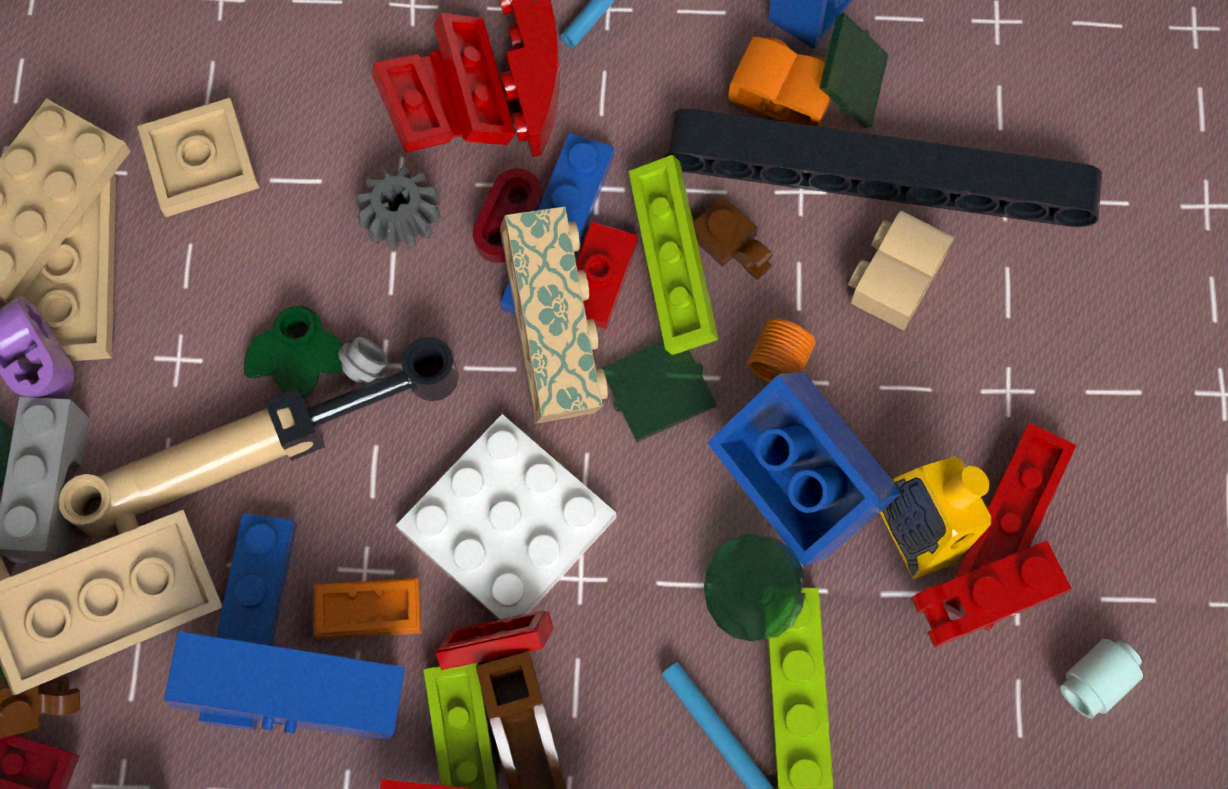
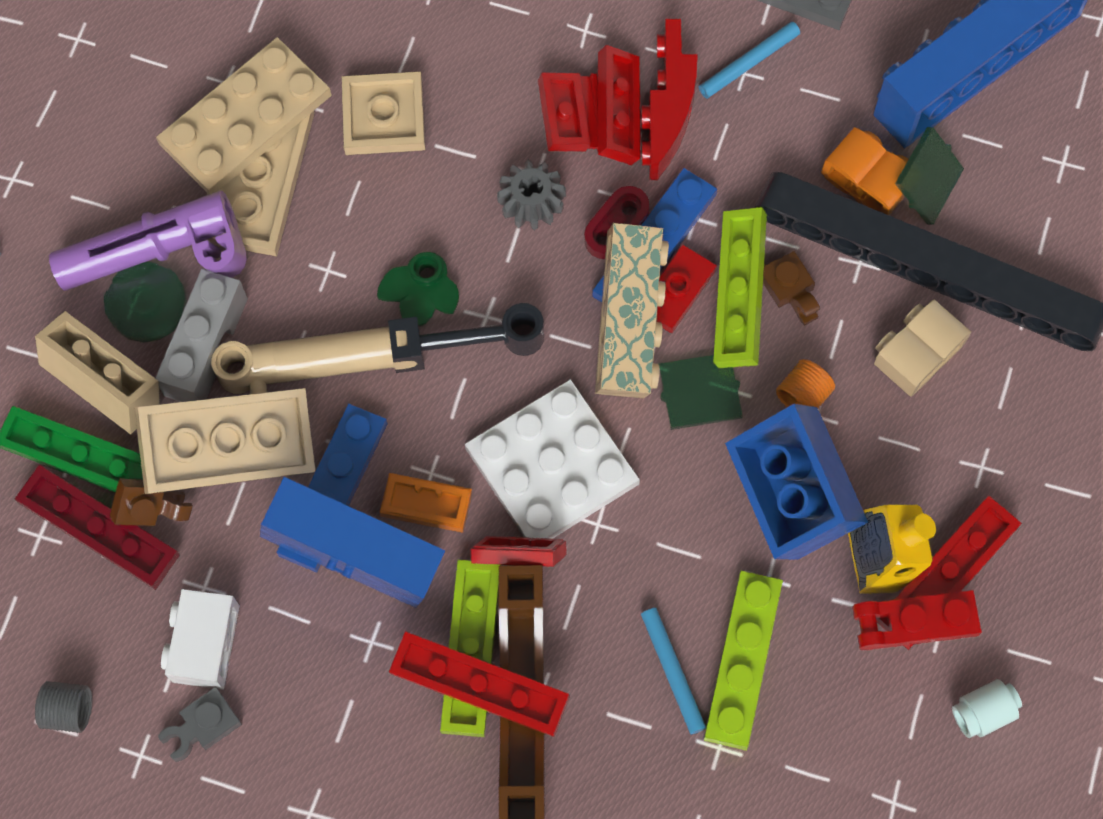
camera: 15 degrees right, 0 degrees up
light grey plate [338,337,388,383] -> none
clear green tile [704,534,805,642] -> none

